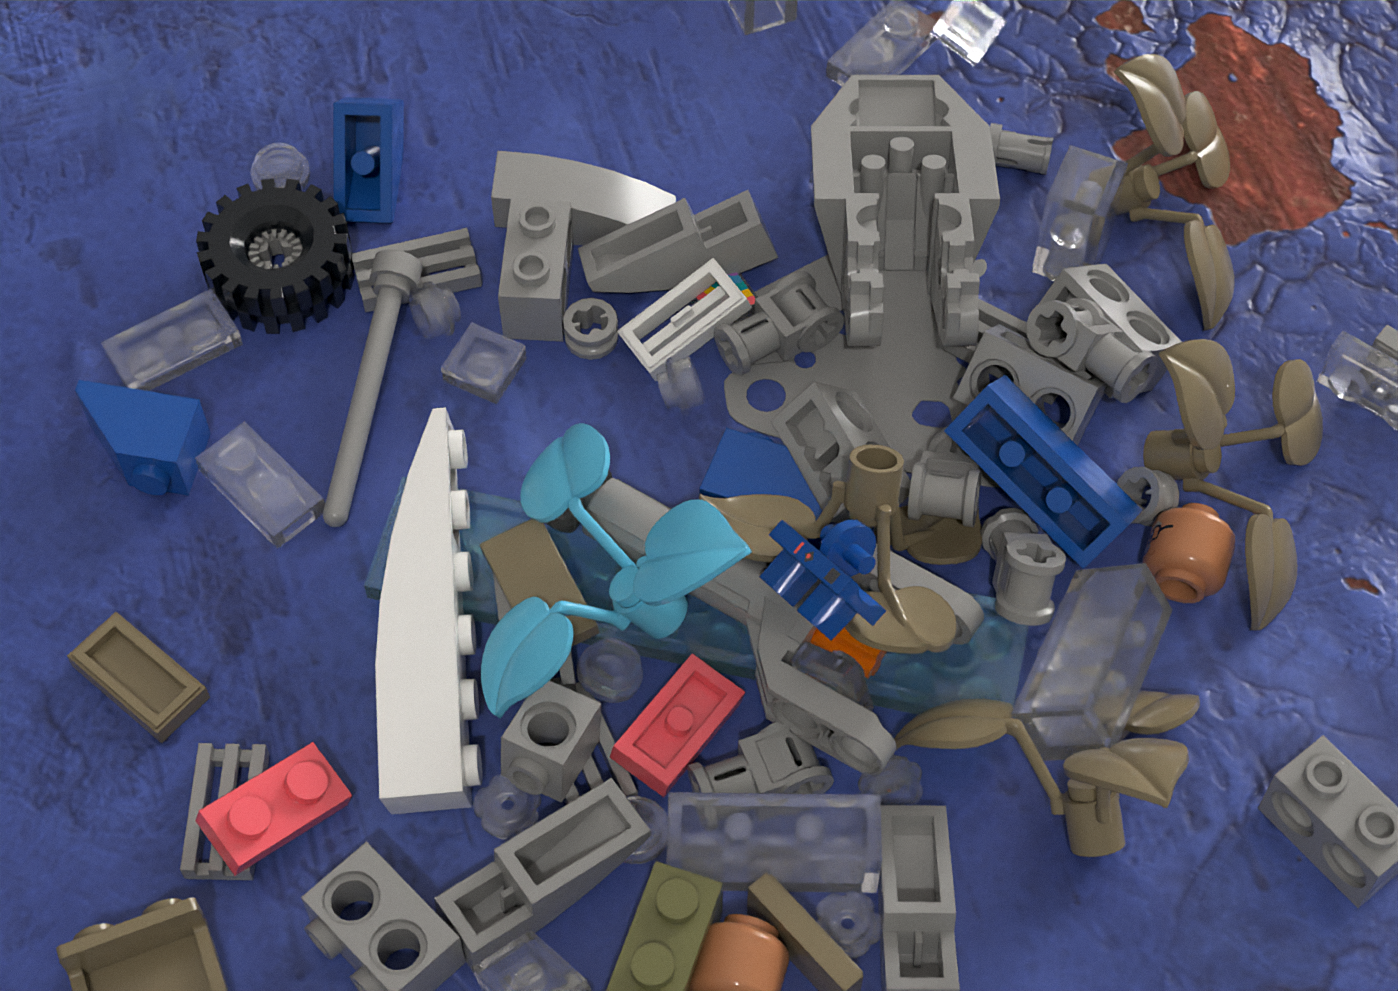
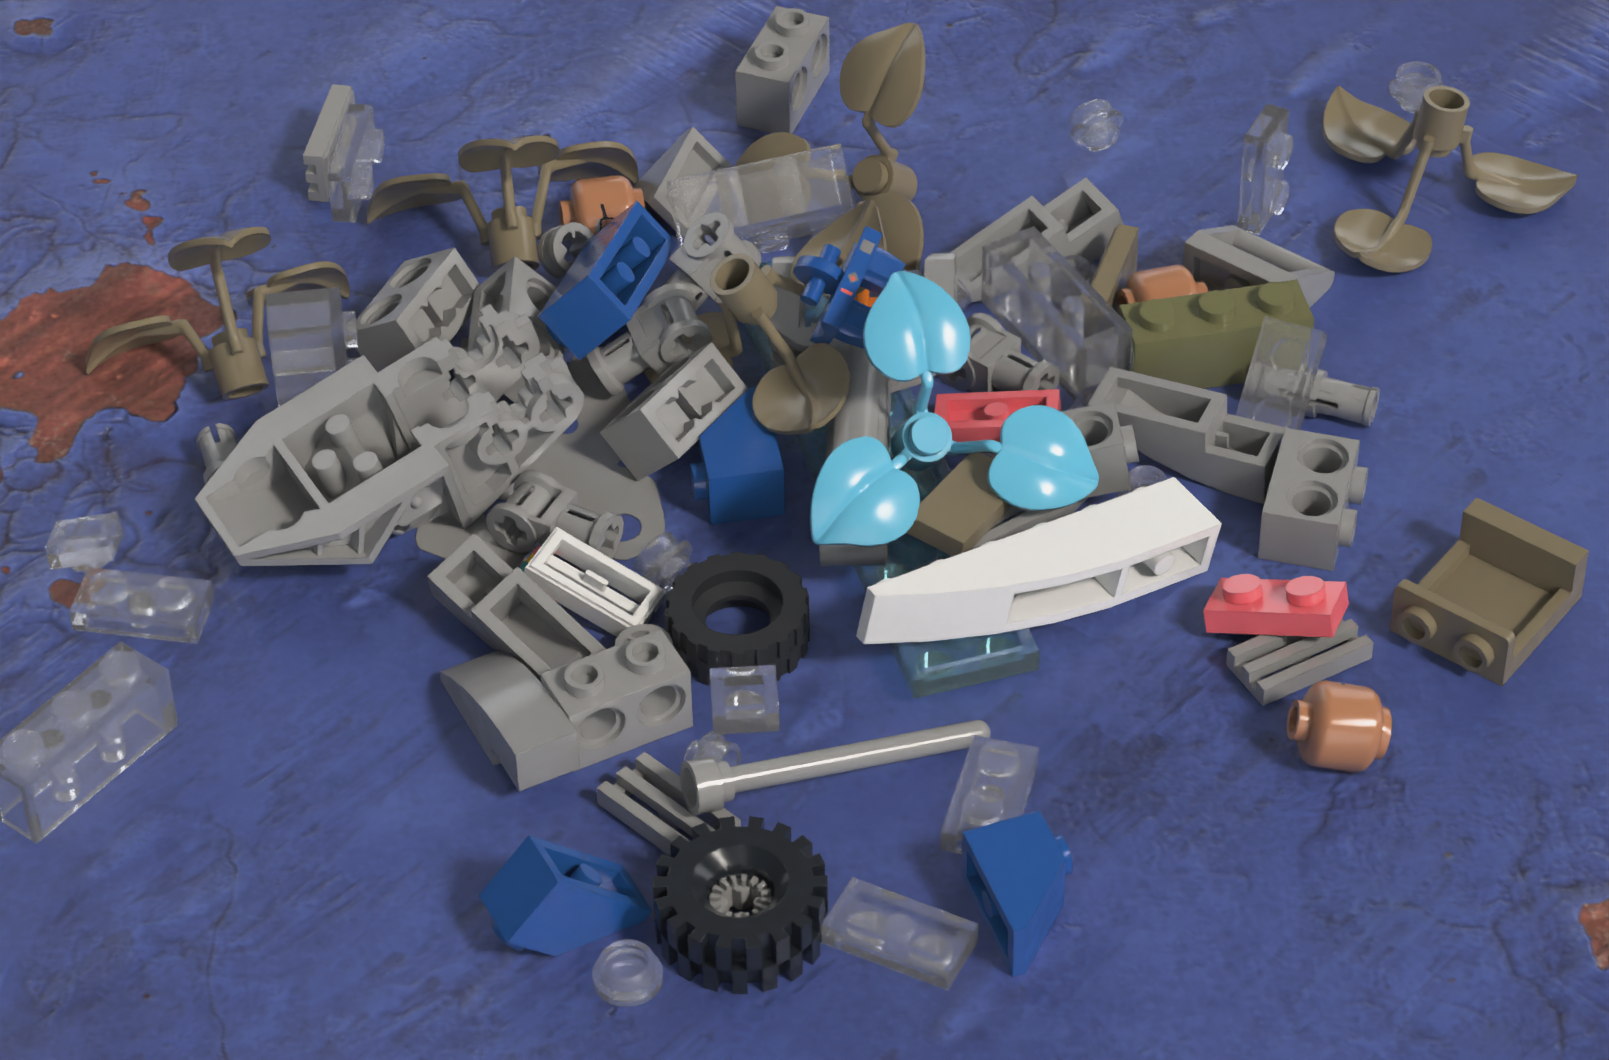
camera: 120 degrees left, 15 degrees down
dark tan tile [67,612,210,743] -> none
light grey connector [1026,298,1157,403] -> none
none -> light grey slope [633,127,732,239]
none -> black tyre [666,552,810,690]
none -> nougat head [1287,680,1392,773]

